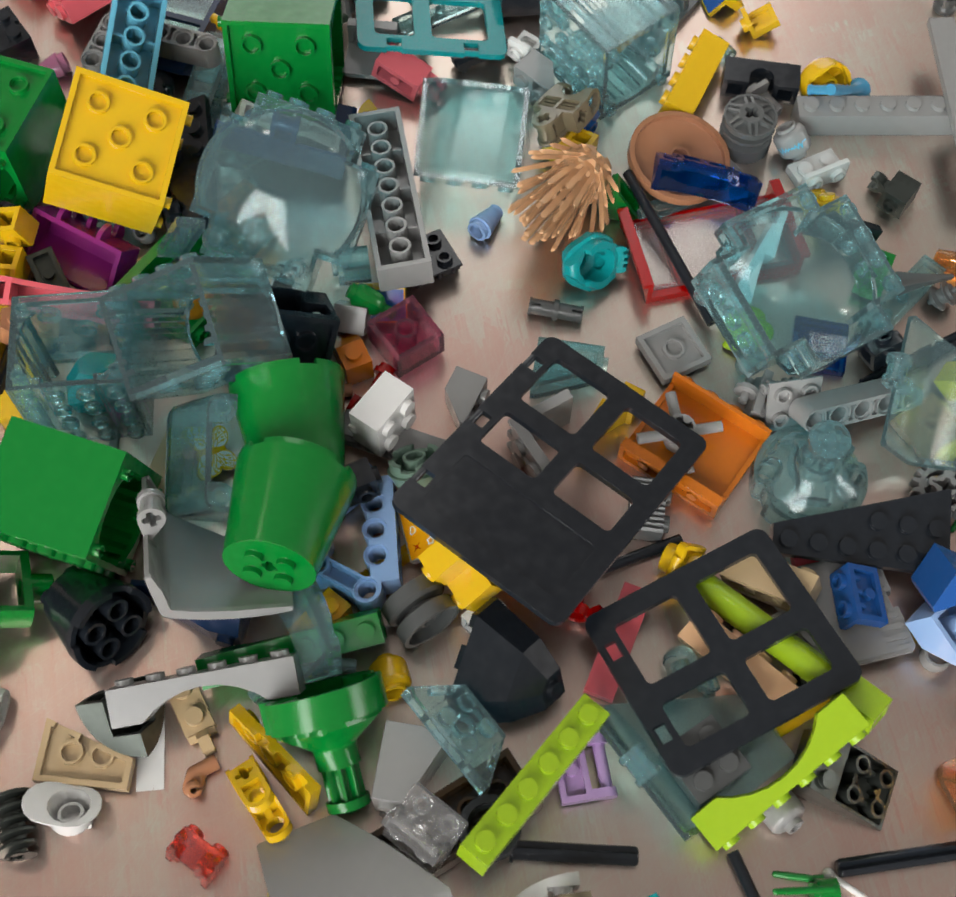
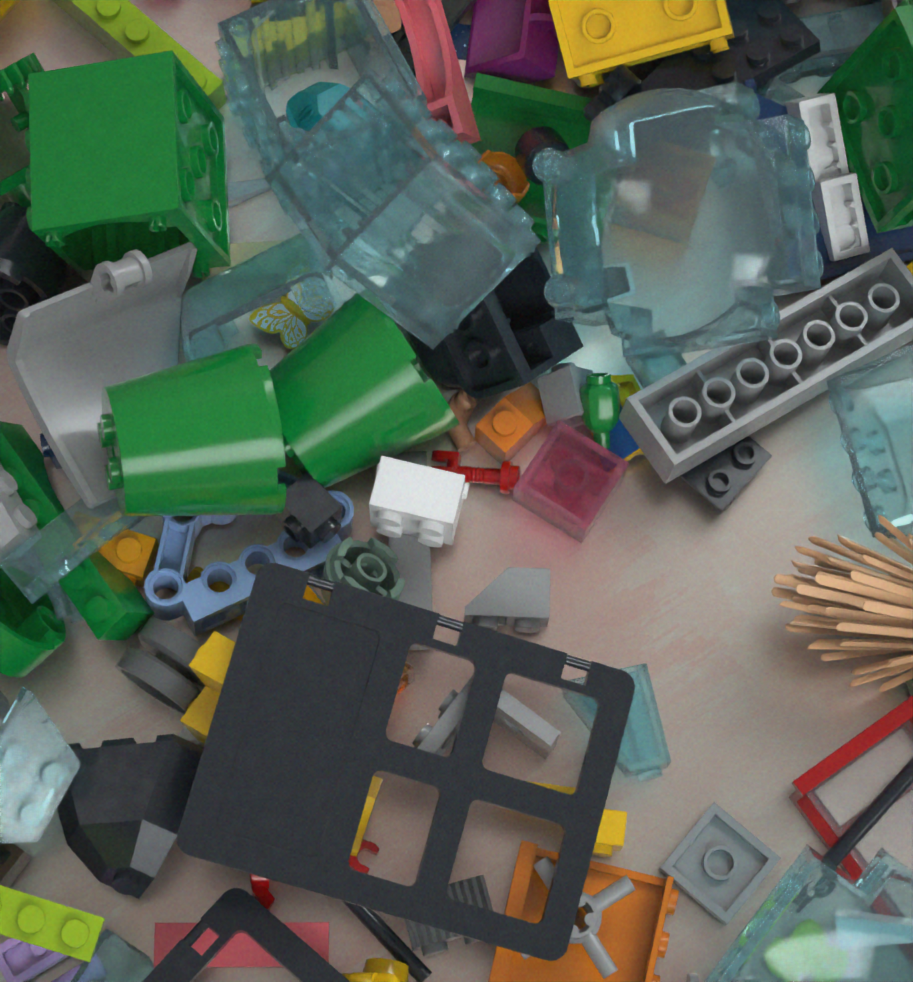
camera: 65 degrees right, 10 degrees up
clear light blue tile [157,216,205,258] -> none
yellow head [369,653,412,701] -> none
light blue cone [468,204,503,241] -> none
dark grey pin [527,297,584,324] -> none
teal helmet [562,231,629,292] -> none

